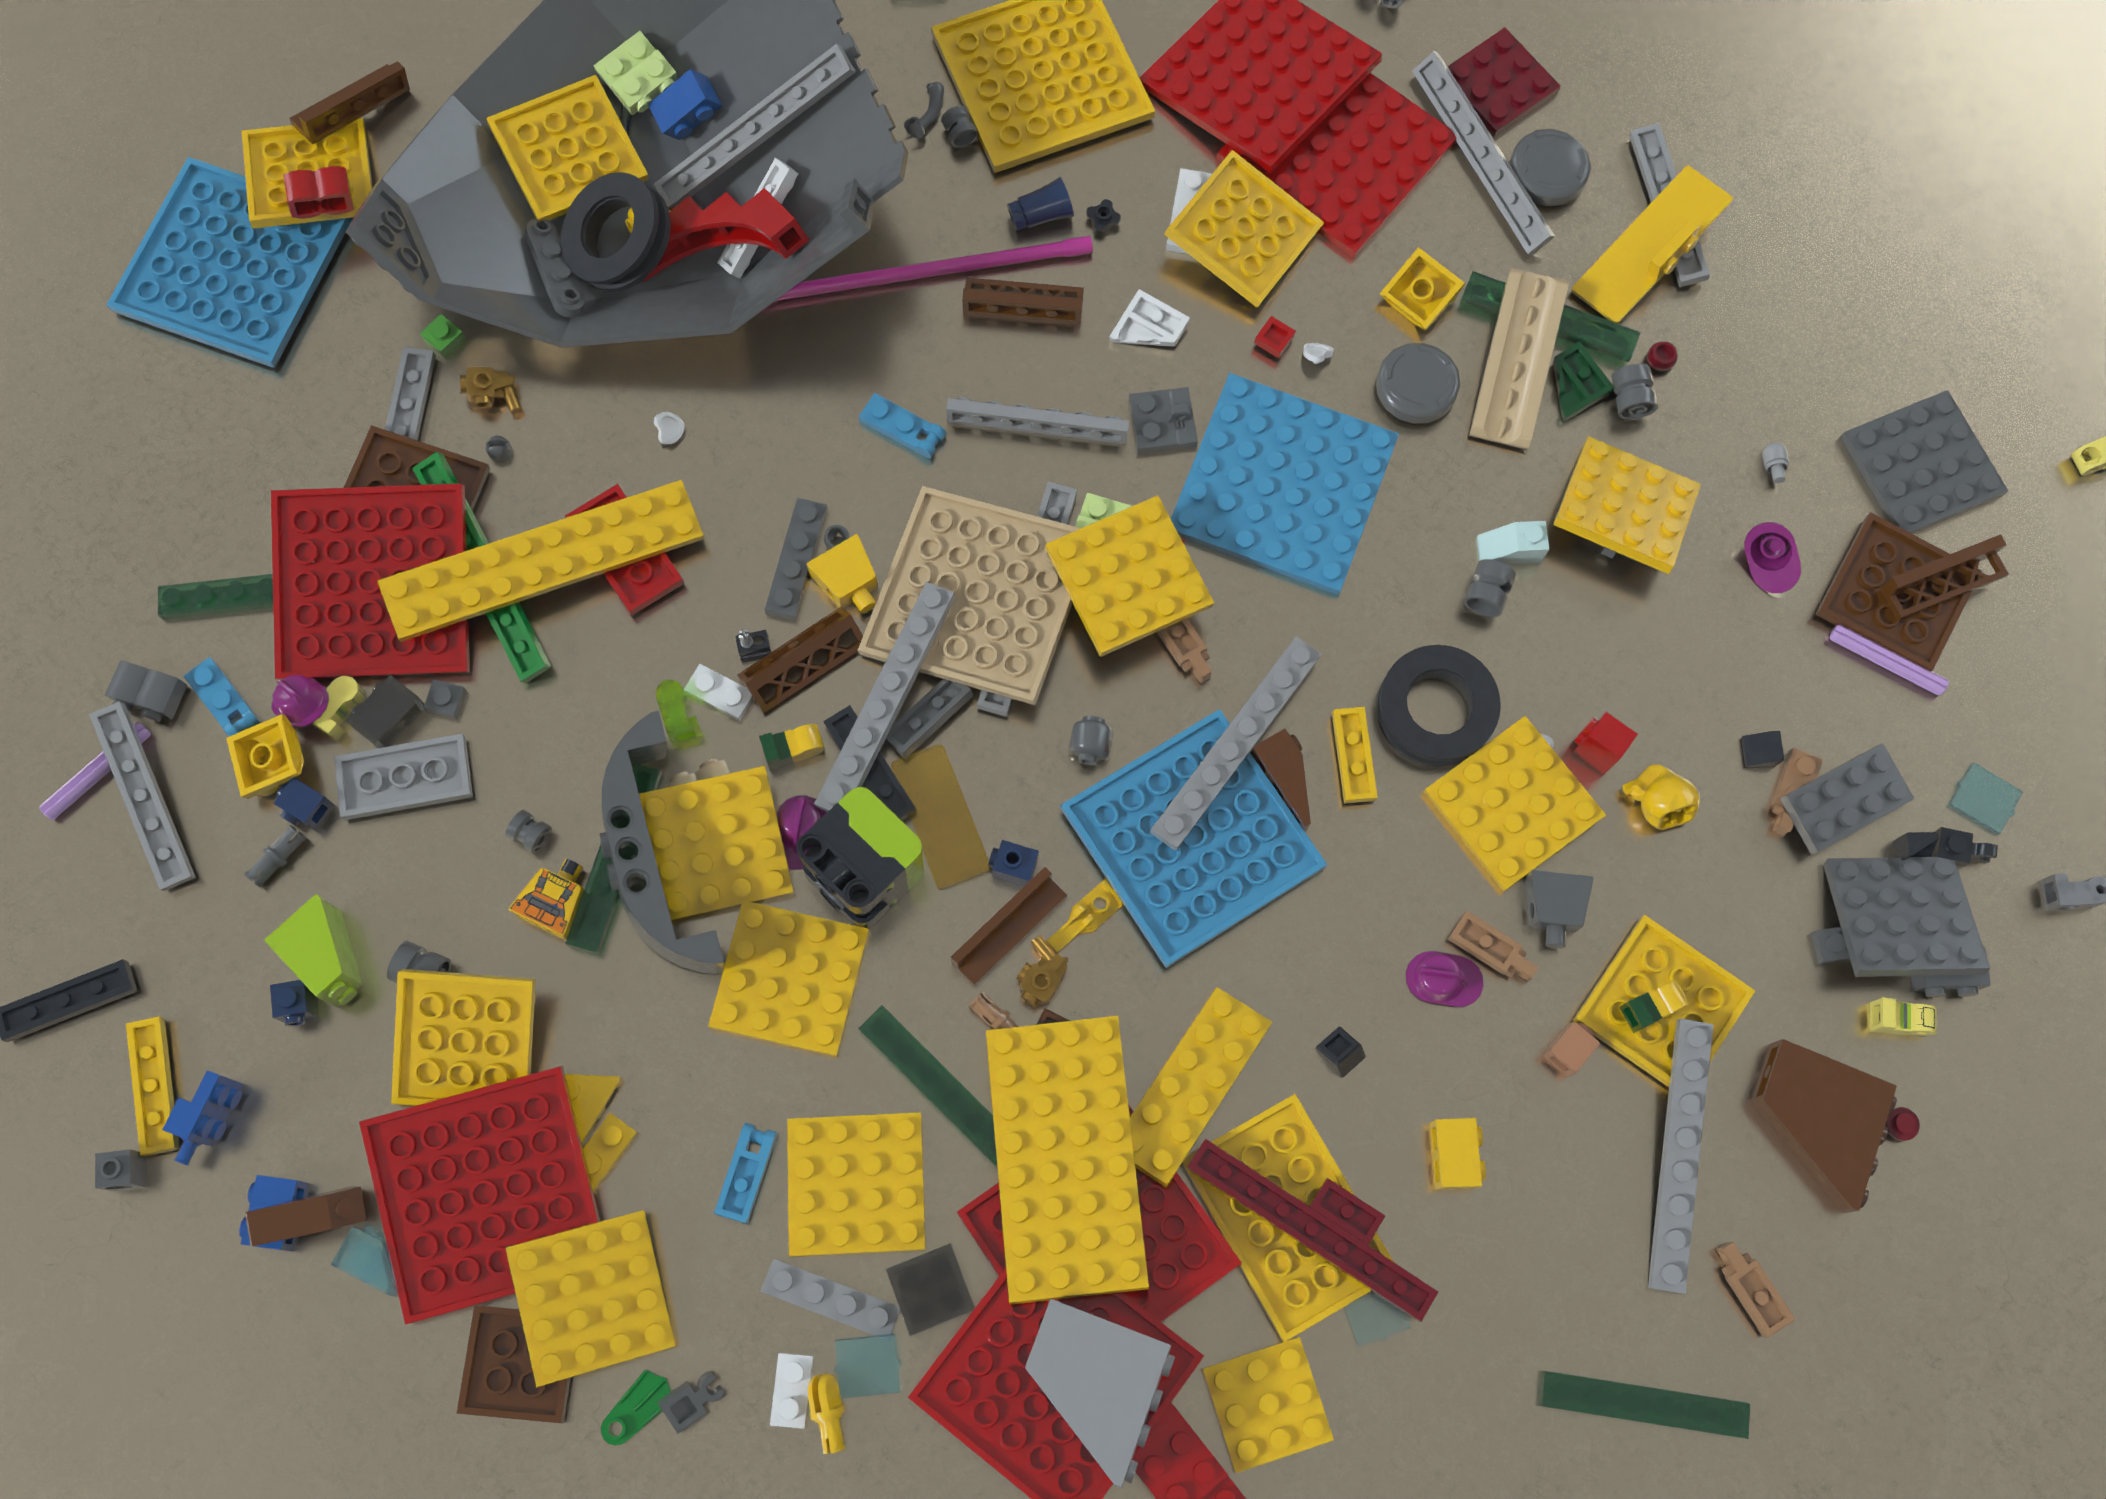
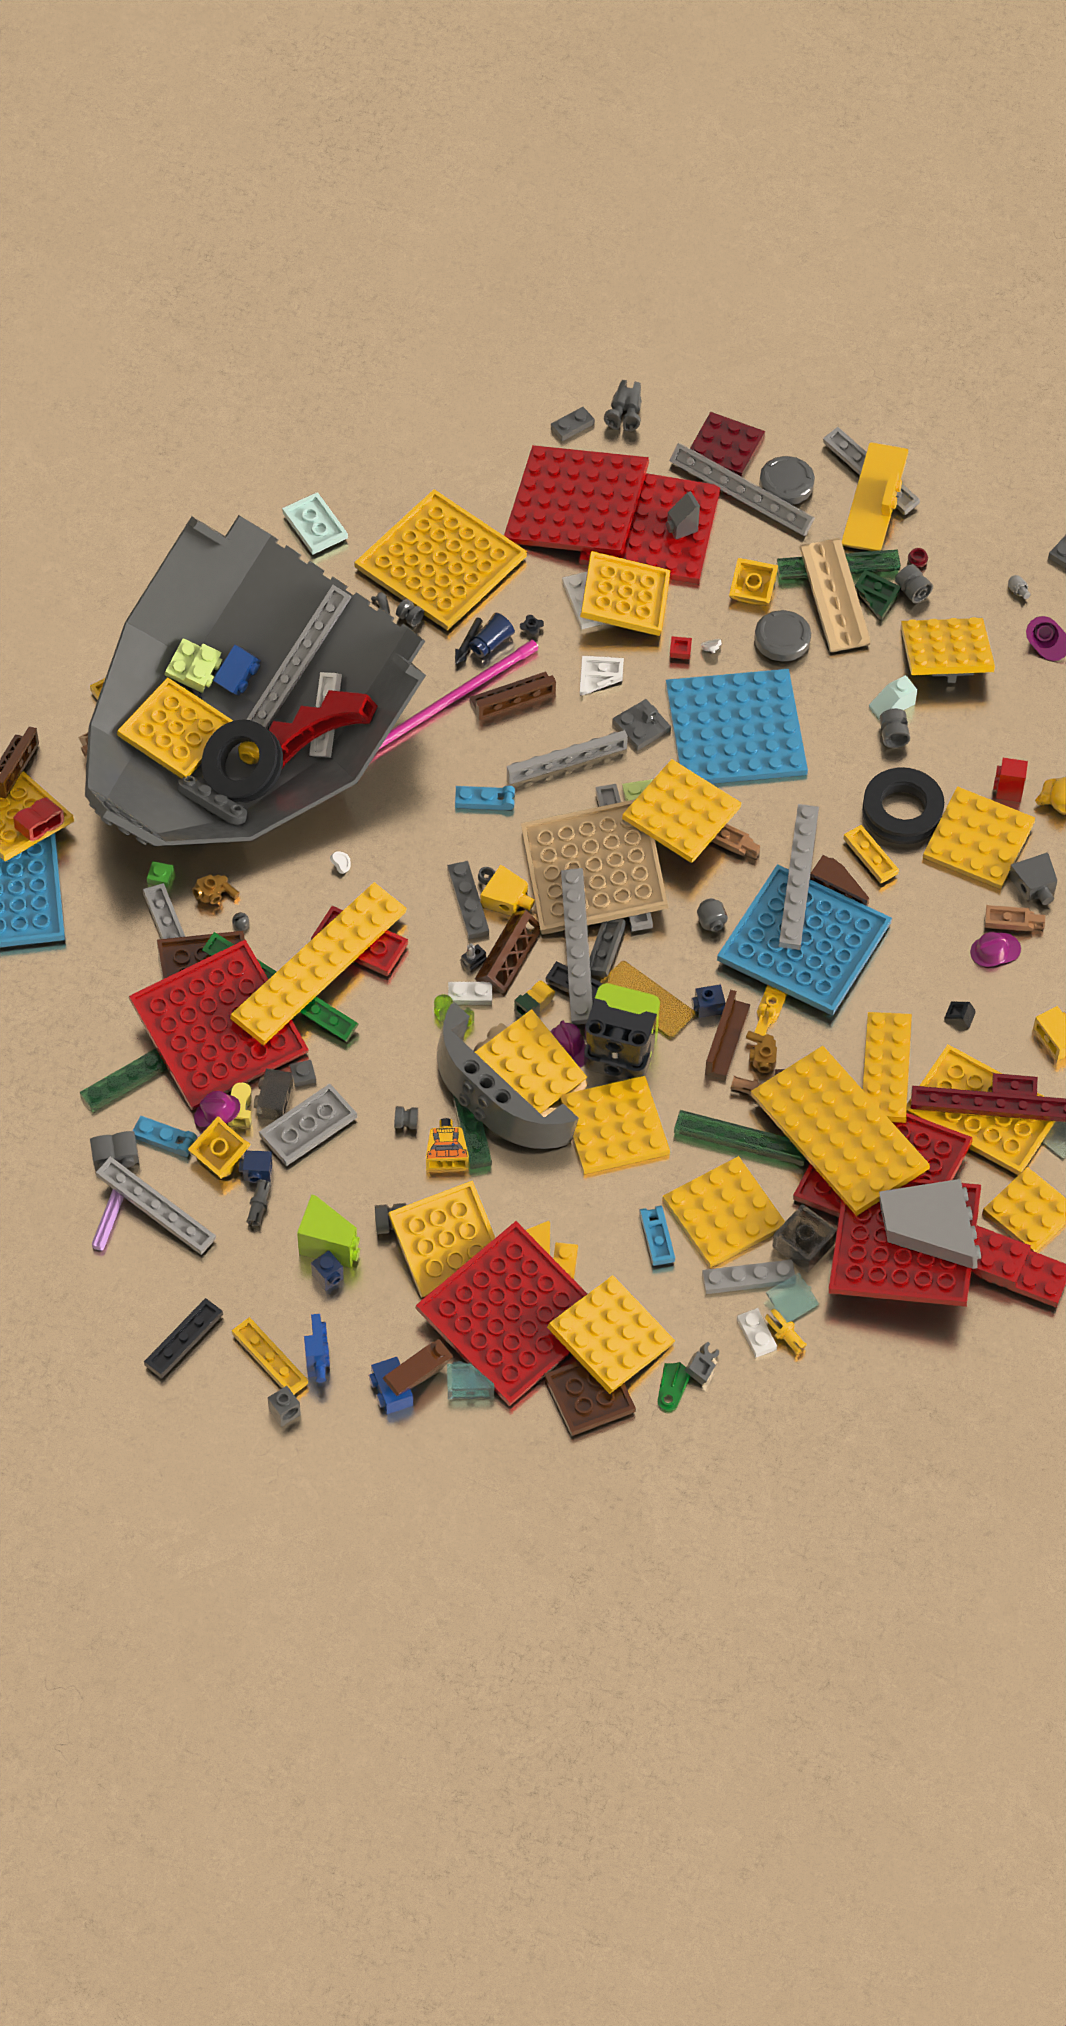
camera: 25 degrees left, 15 degrees down
none -> black piece [455,618,483,664]
none -> dark grey slope [666,491,700,539]

